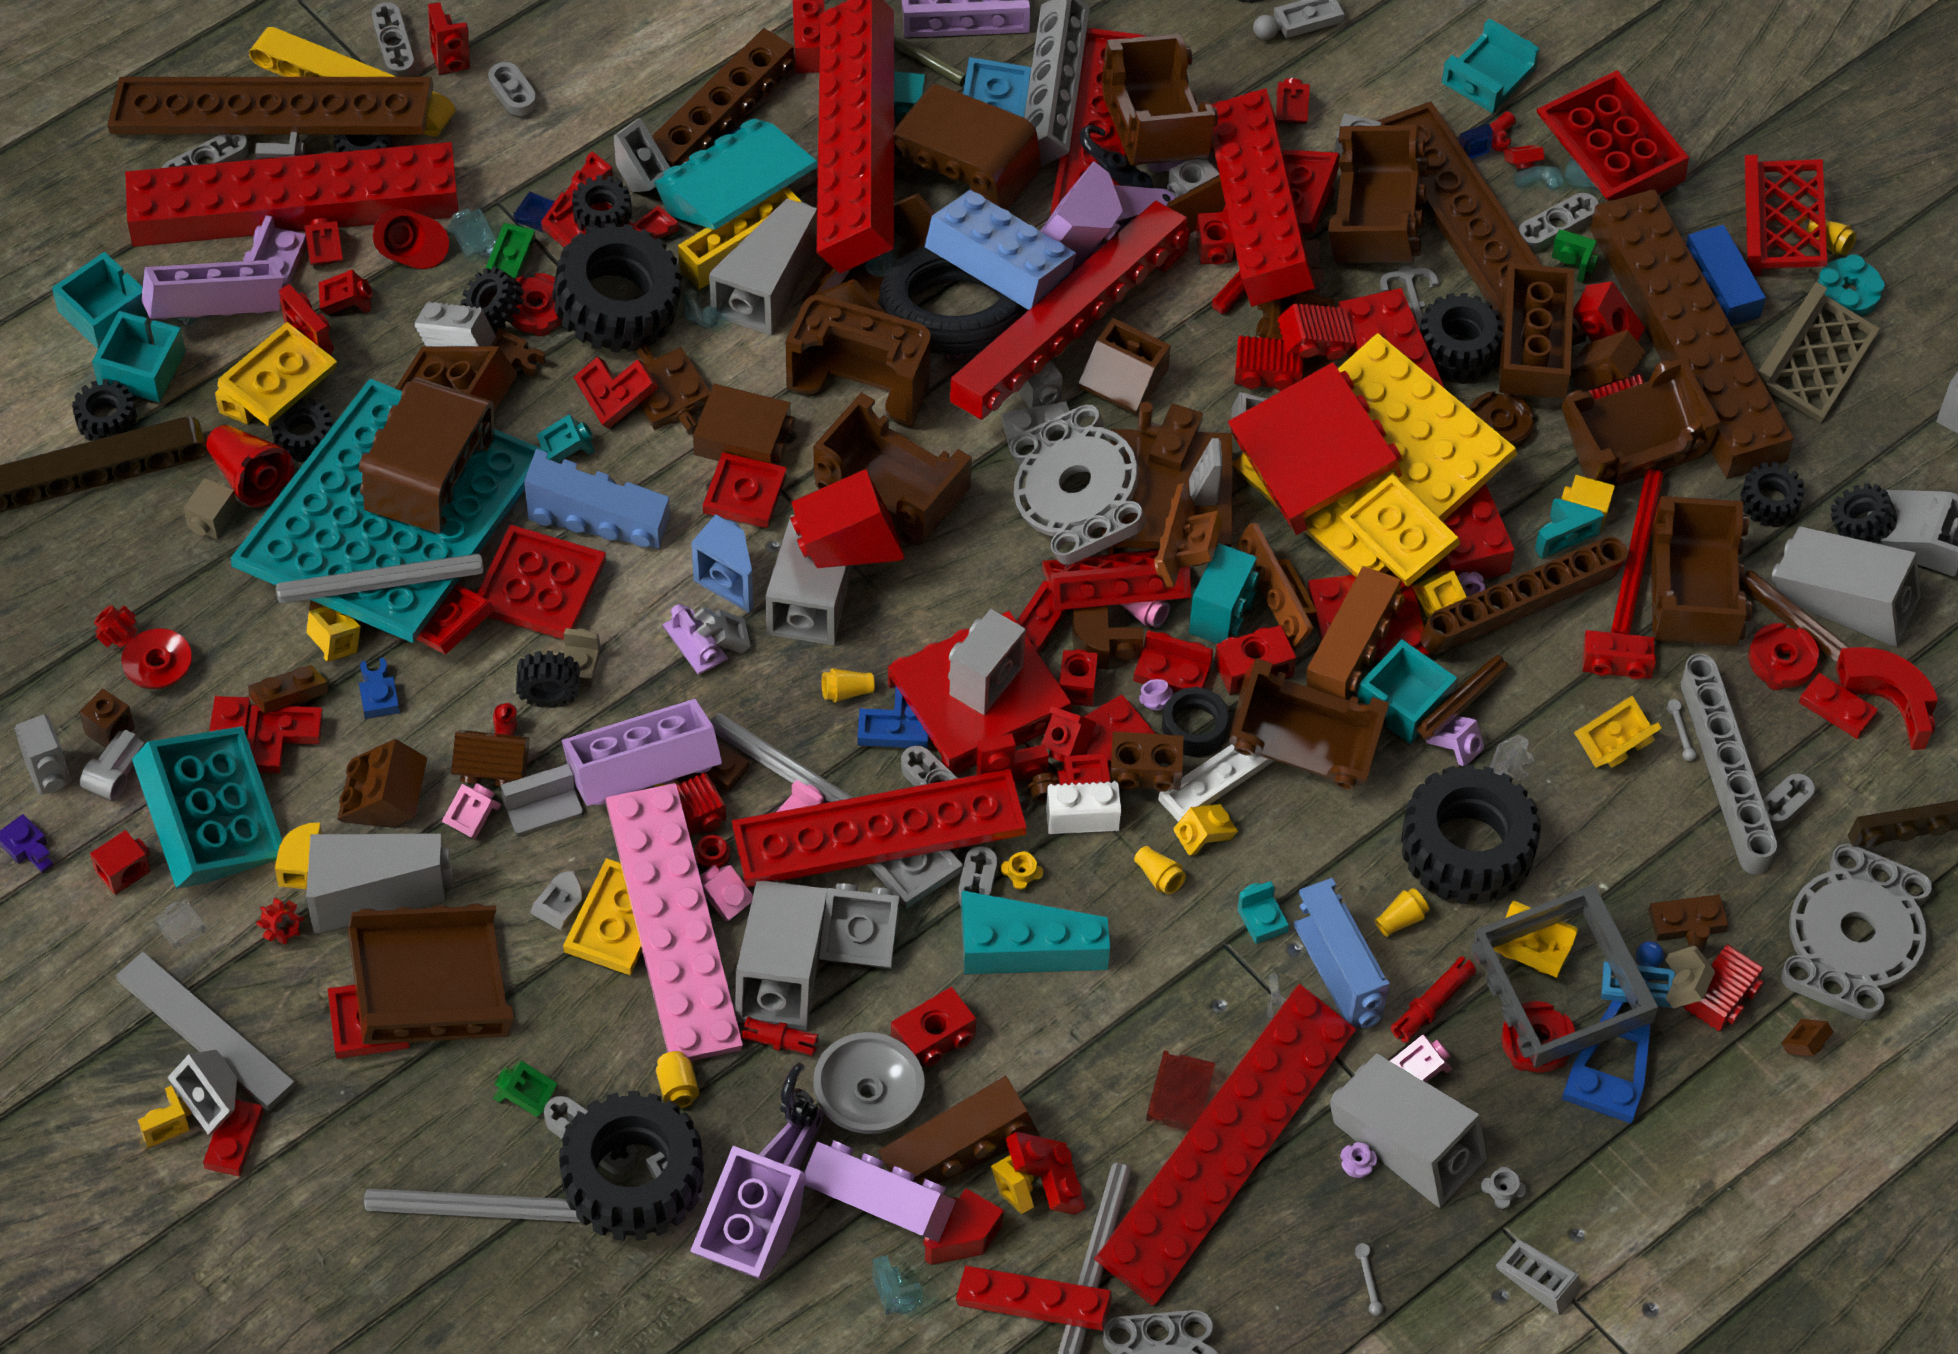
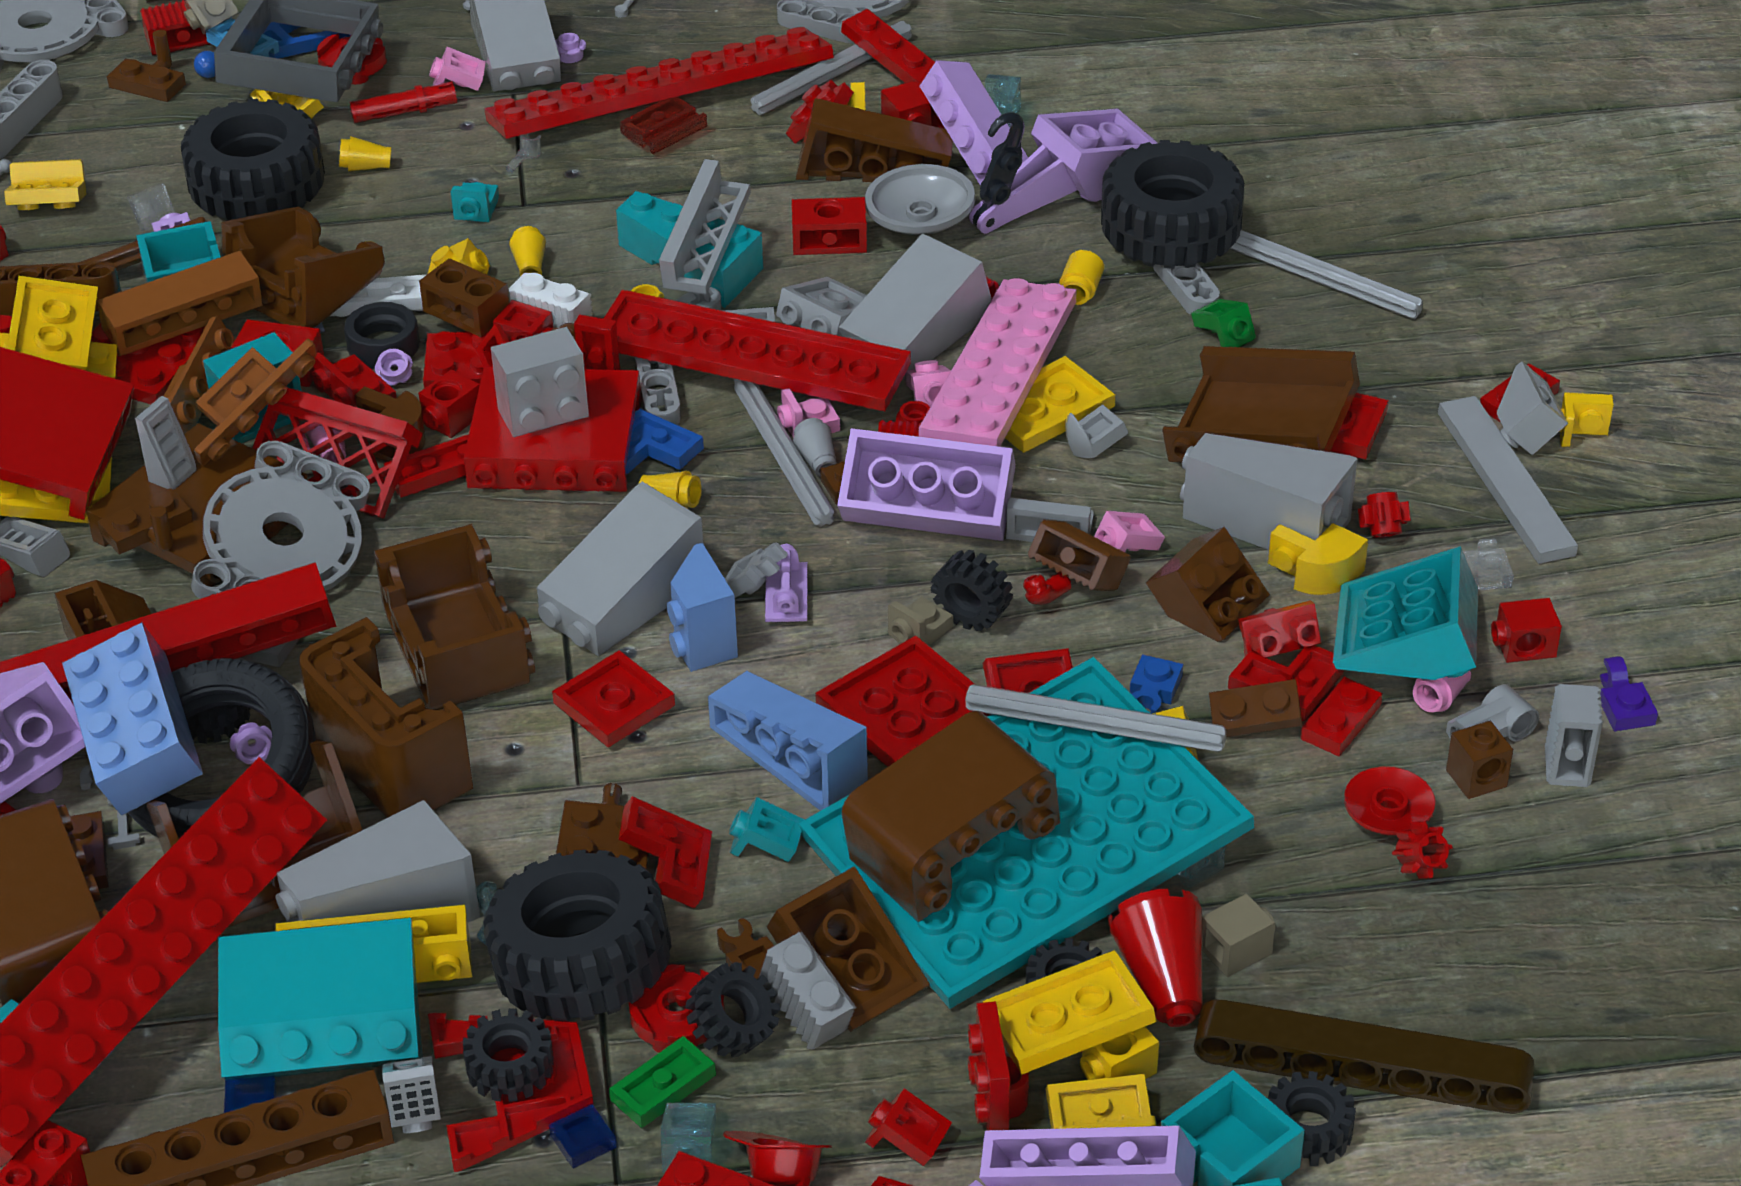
camera: 145 degrees left, 15 degrees down
reddish brown brick [693,383,795,464] -> none
red slope [790,469,905,568] -> none
medium blue door [1294,878,1390,1028] -> none
none -> light grey fence [659,159,751,294]
none -> light grey cone [793,418,837,477]
none -> yellow bracket [1046,1074,1157,1129]
none -> red hips [1238,600,1322,658]

